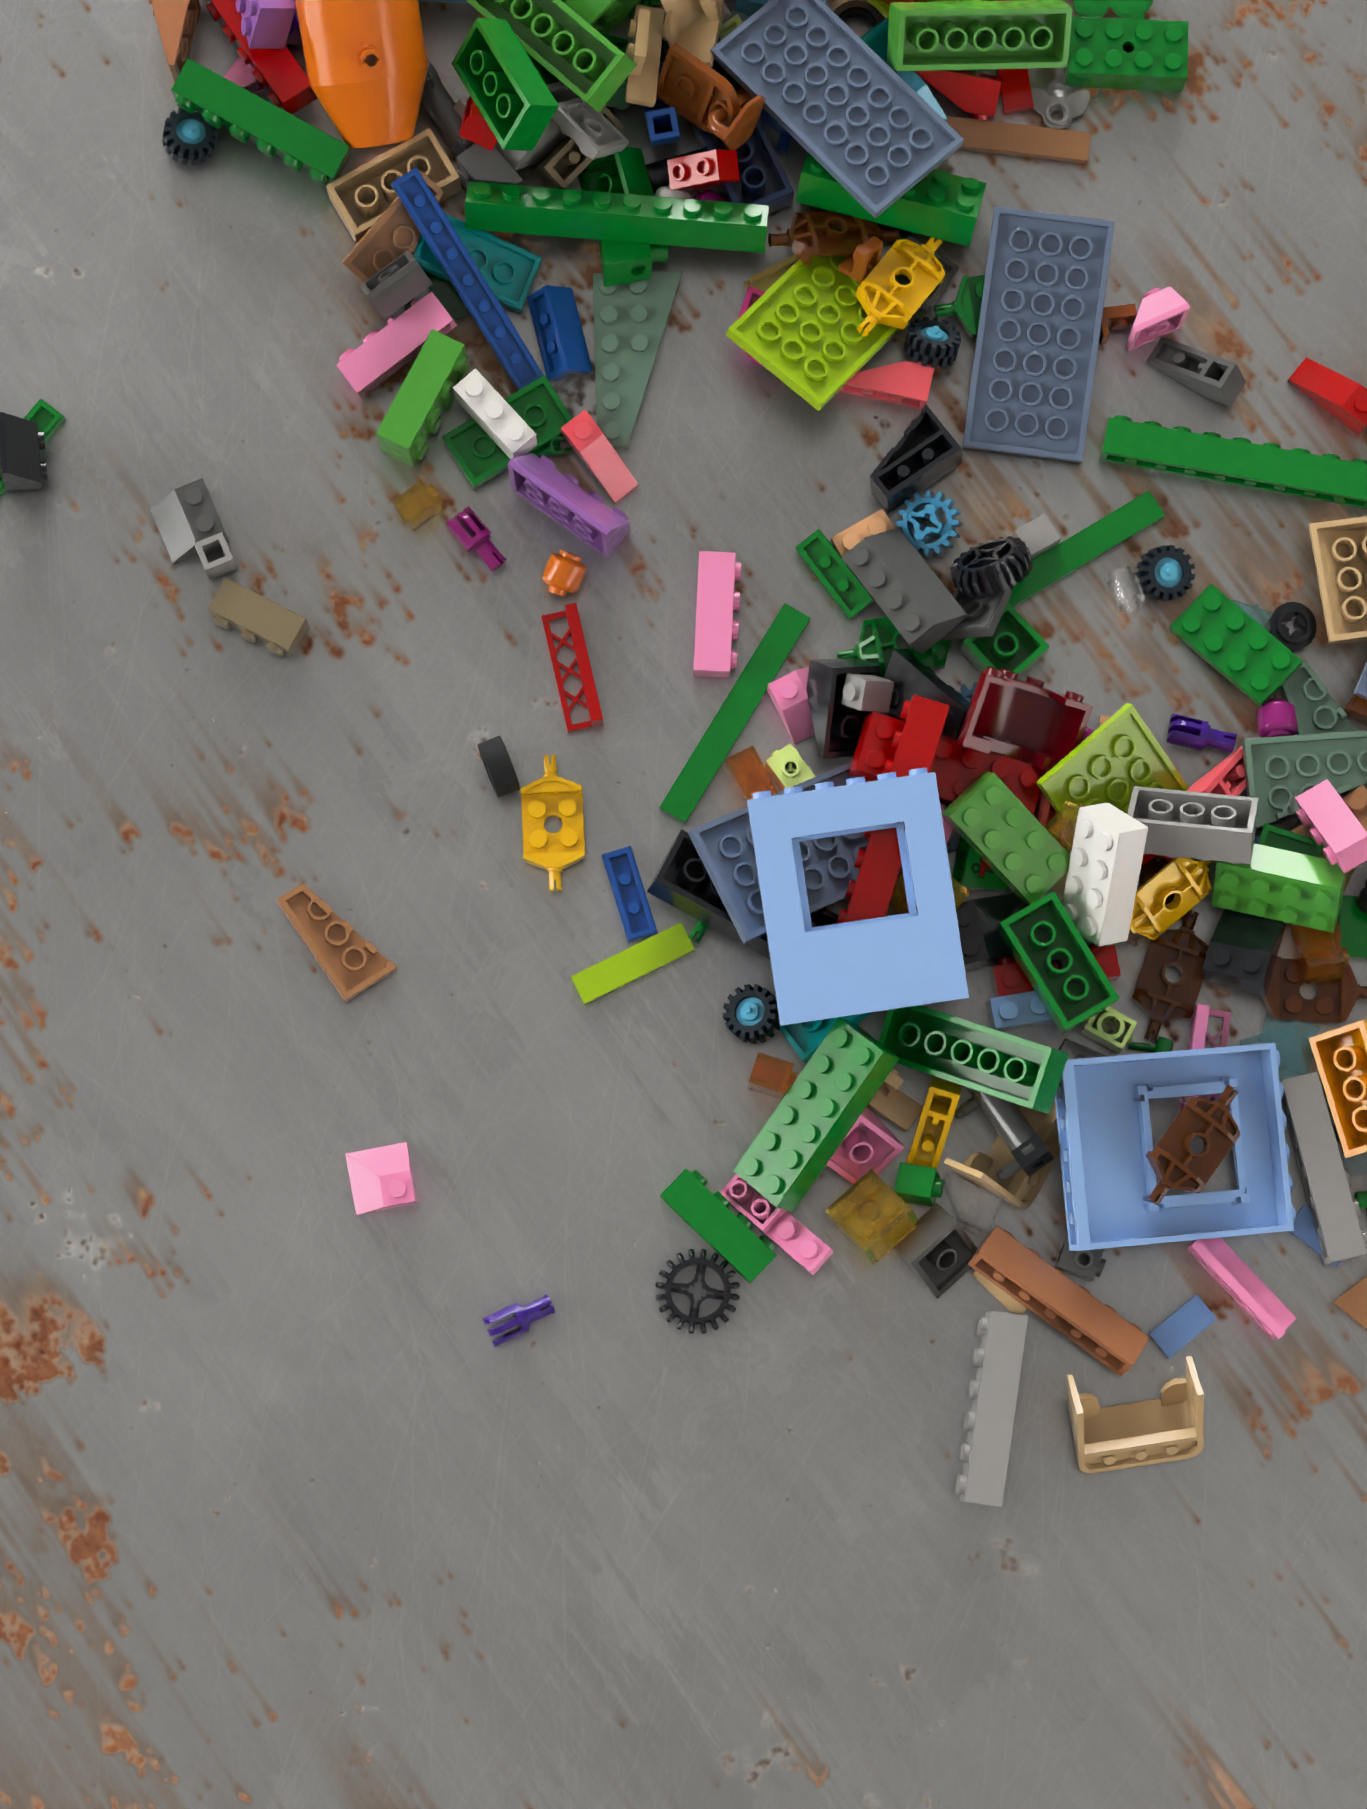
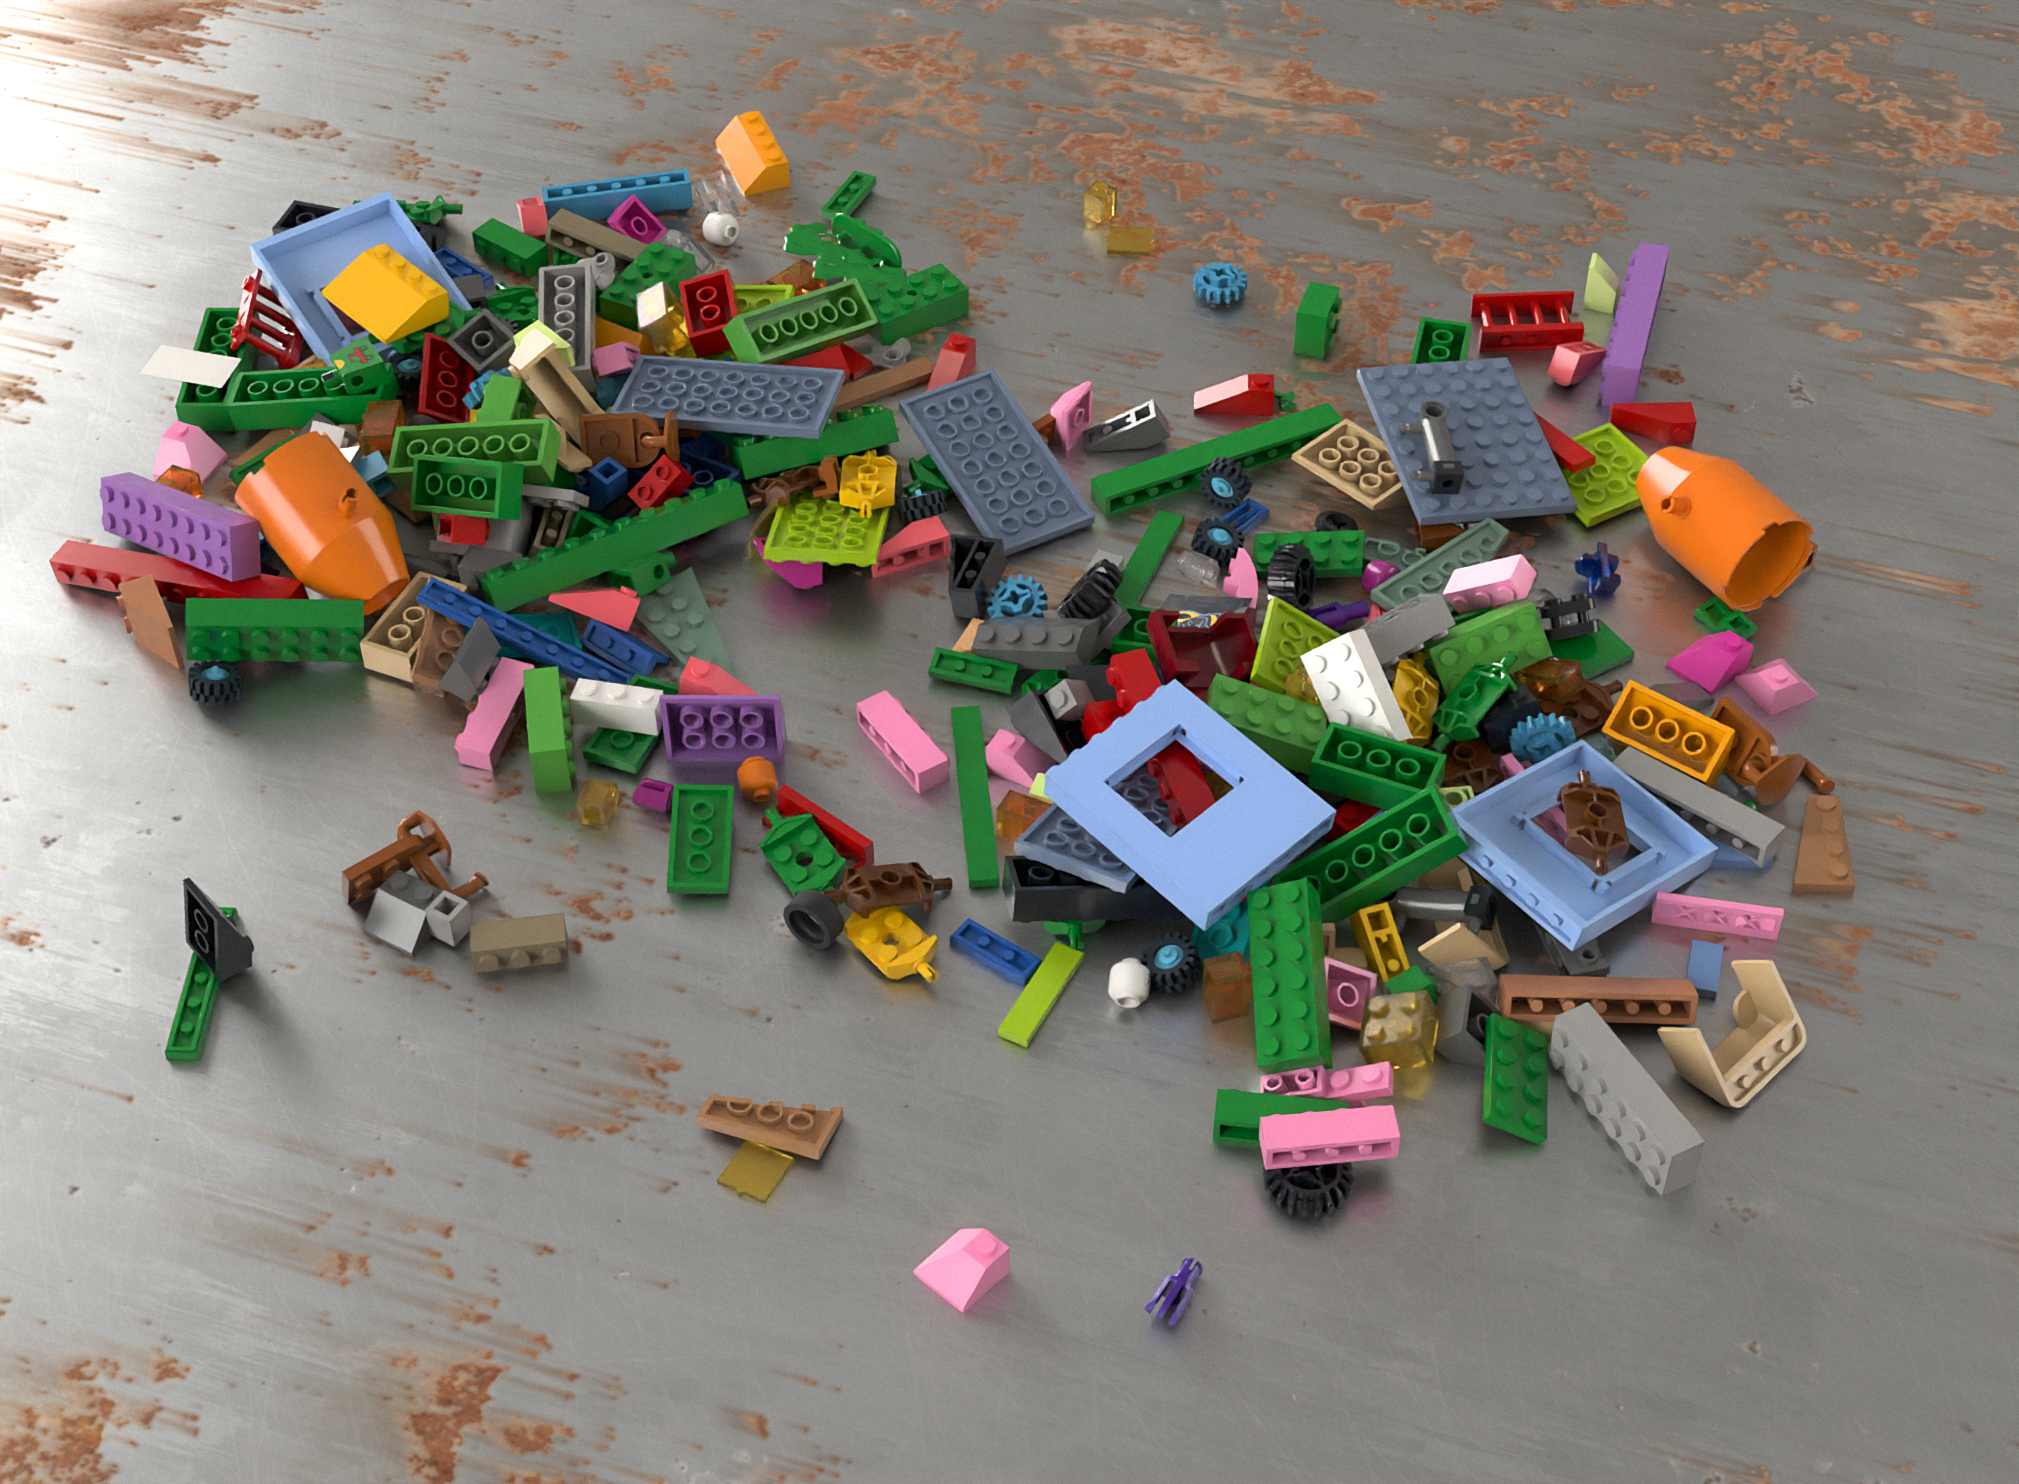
camera: 35 degrees left, 35 degrees down
none -> dark orange plate [342,810,489,905]
none -> coral slope [548,586,641,632]
none -> green plate [666,784,735,894]
none -> clear yellow piece [717,1140,794,1204]
none -> green plate [759,806,848,907]
none -> reddish brown plate [821,862,953,919]
none -> slope [925,333,976,392]
none -> white head [1108,958,1151,1008]
none -> black sticker [1161,594,1253,628]
none -> black wheel [1199,456,1253,509]
none -> blue tile [1219,498,1270,536]
none -> bright pink slope [1223,548,1258,629]
none -> bright pink brick [1259,1105,1401,1170]
none -> black gear [1266,544,1317,613]
none -> green plate [1430,651,1518,753]
none -> green plate [1483,1013,1549,1145]
none -> dark azure gear [1509,713,1576,764]

